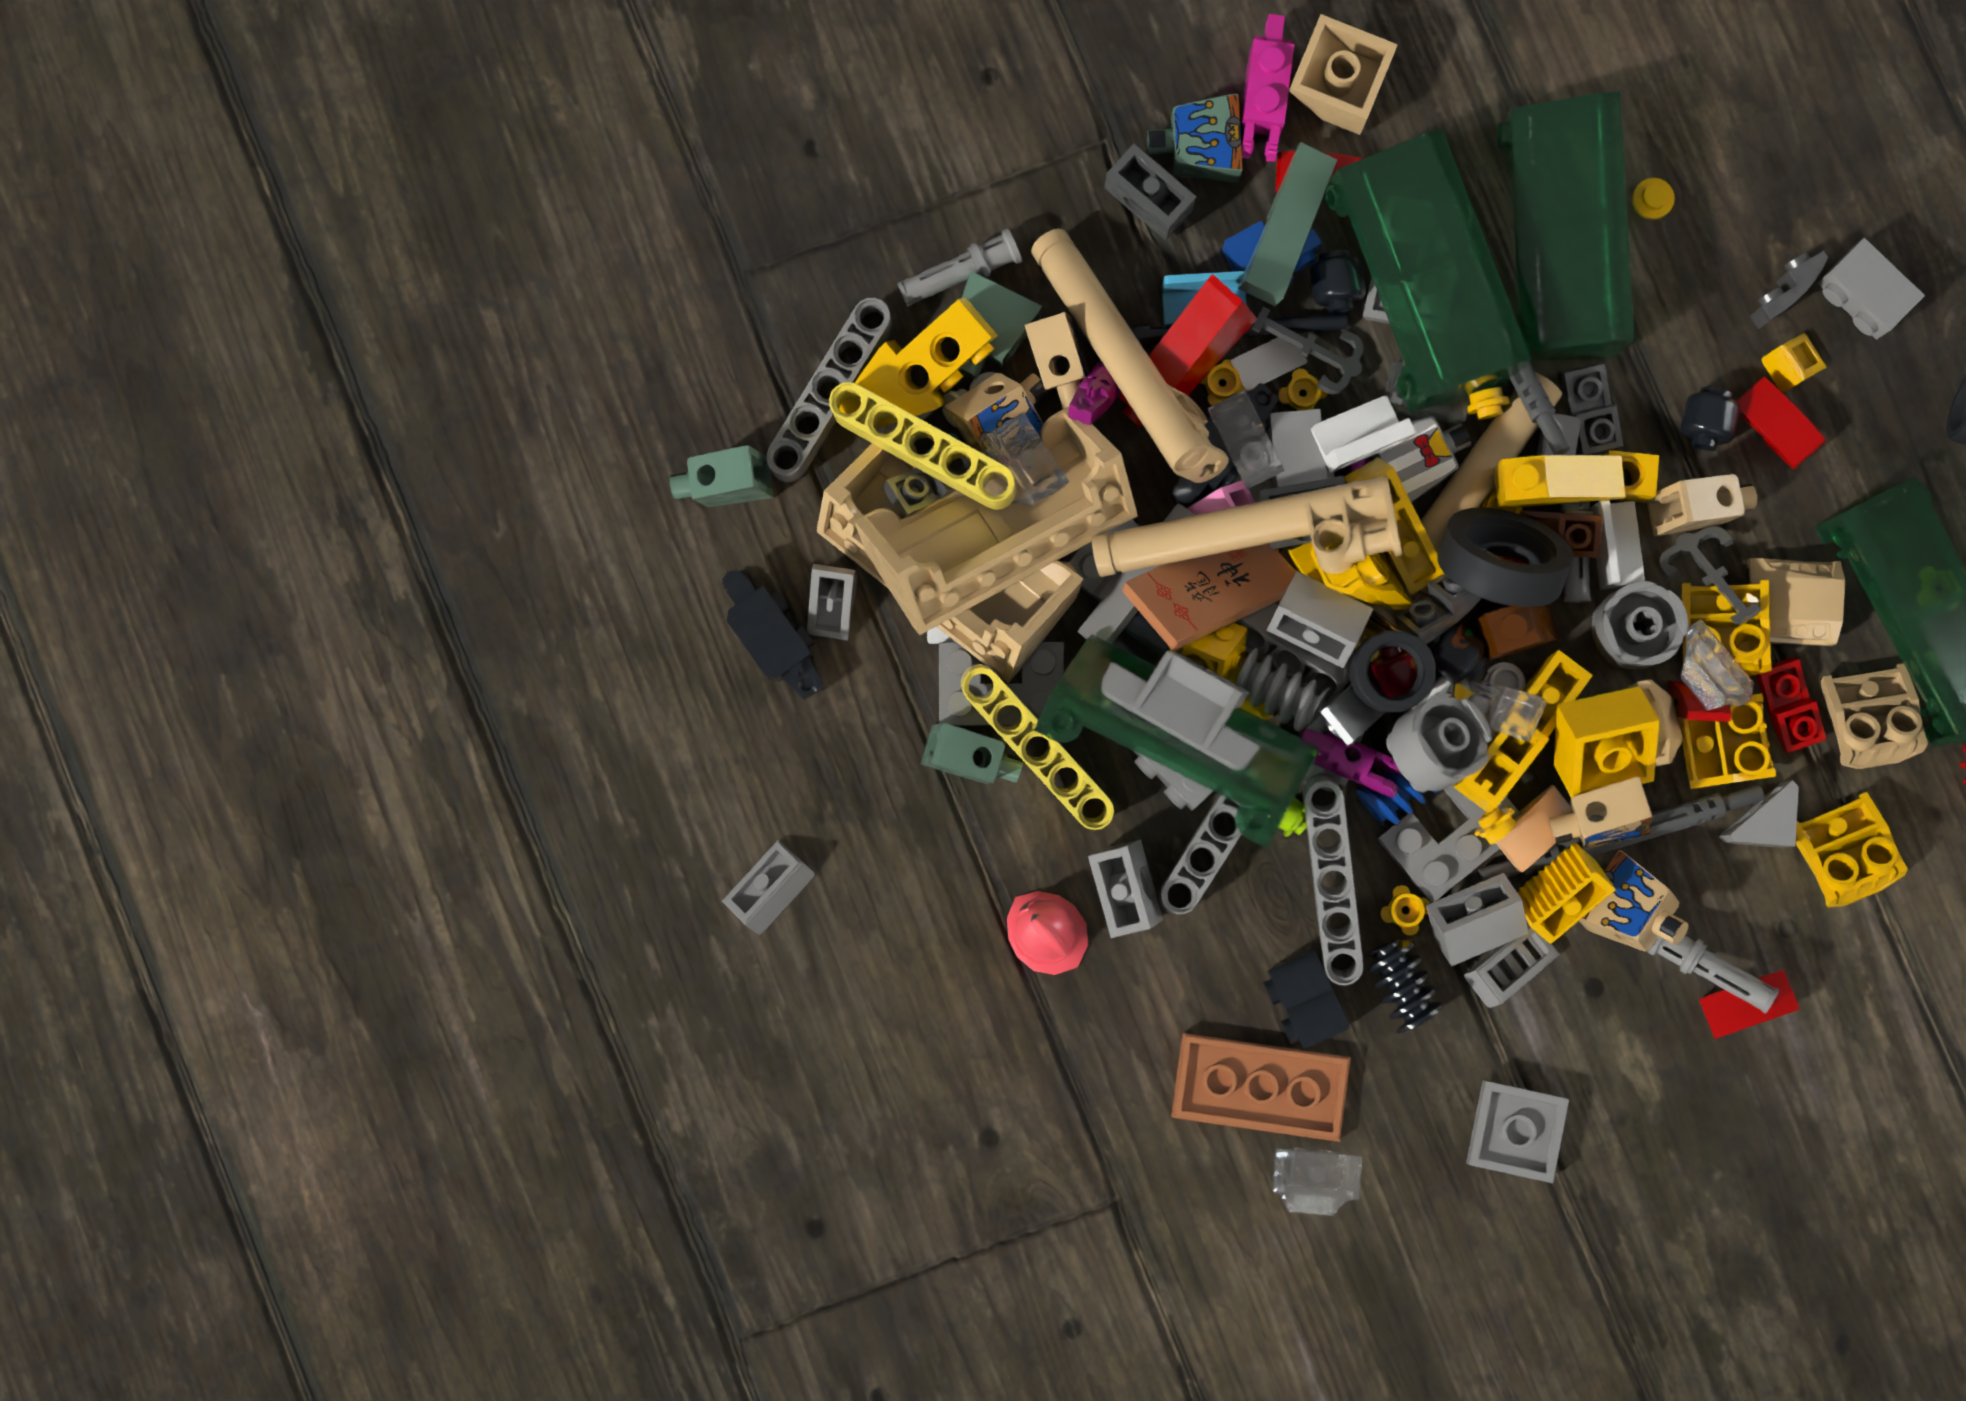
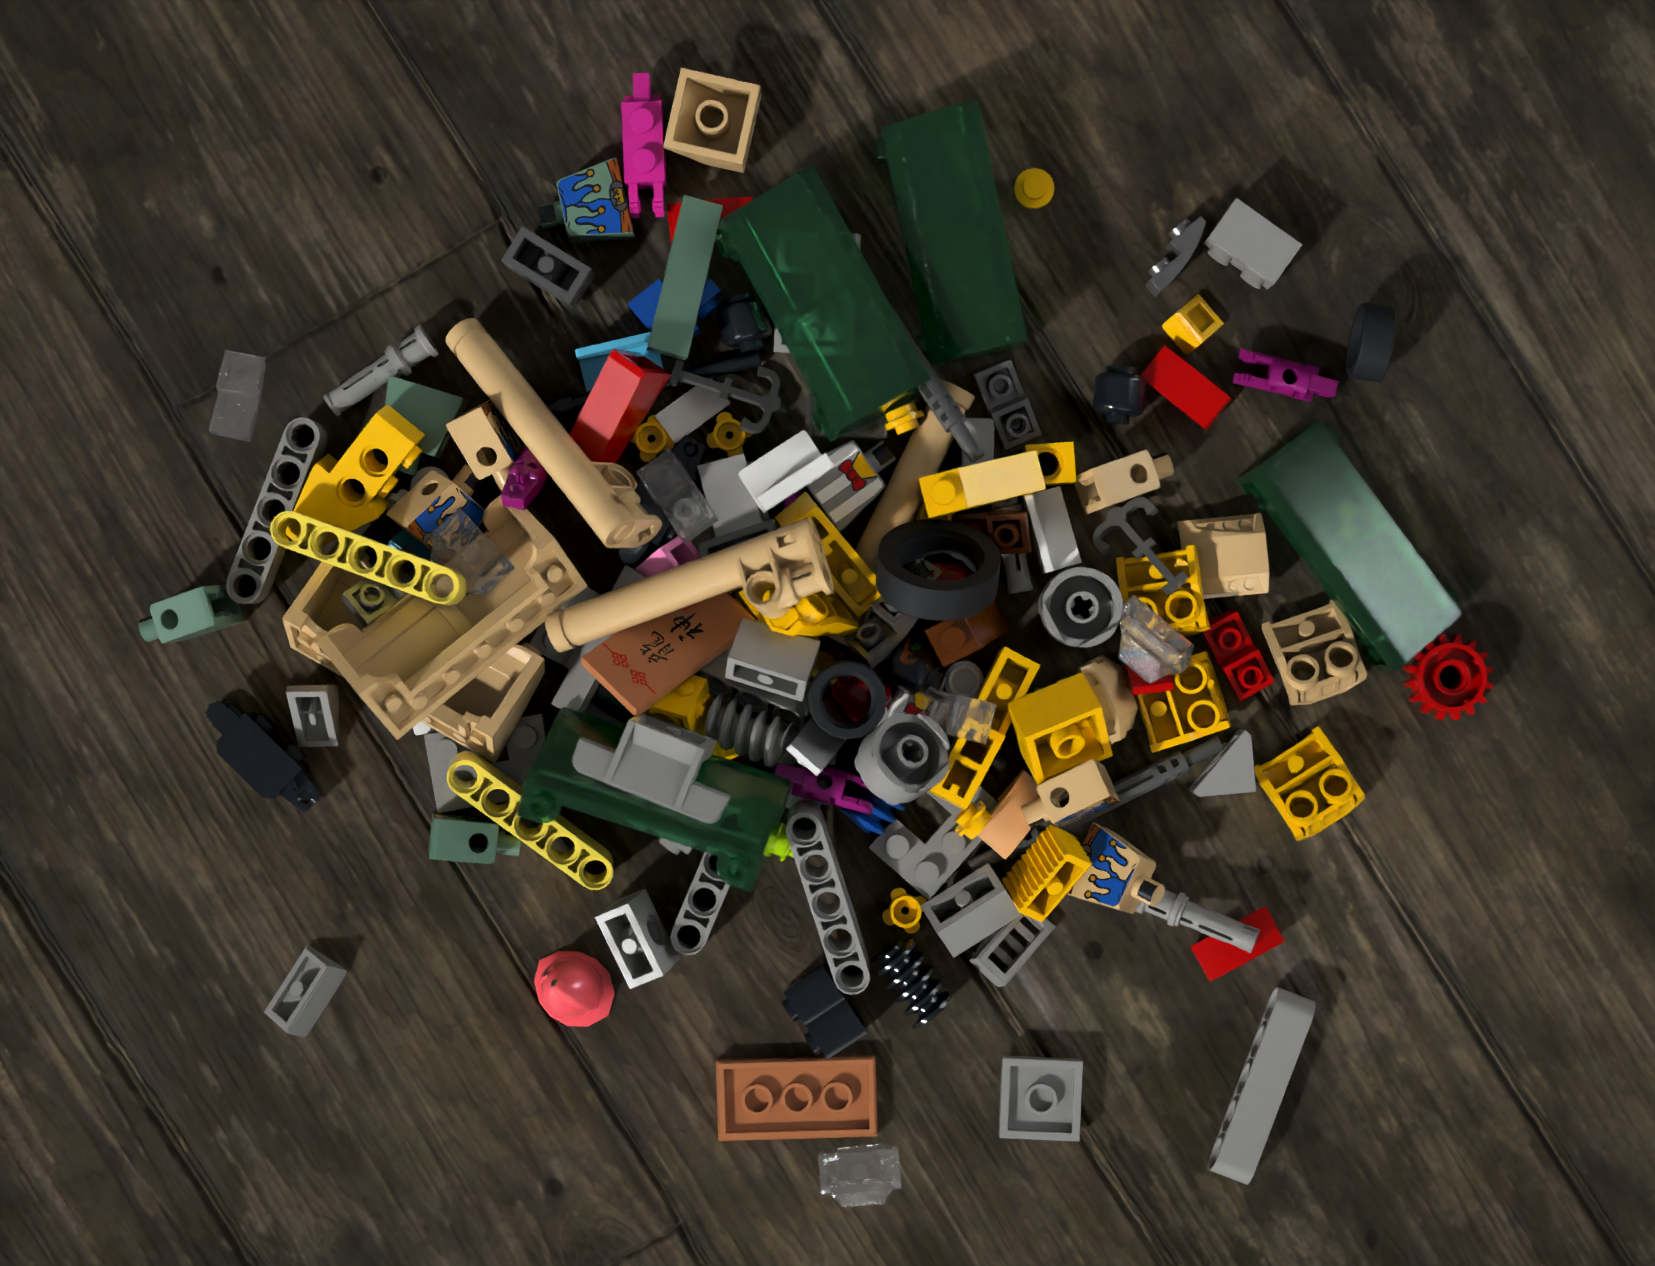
camera: 15 degrees left, 5 degrees up
none -> clear slope [209,350,266,442]
none -> light grey beam [1208,987,1316,1185]
none -> magenta hinge [1232,348,1339,402]

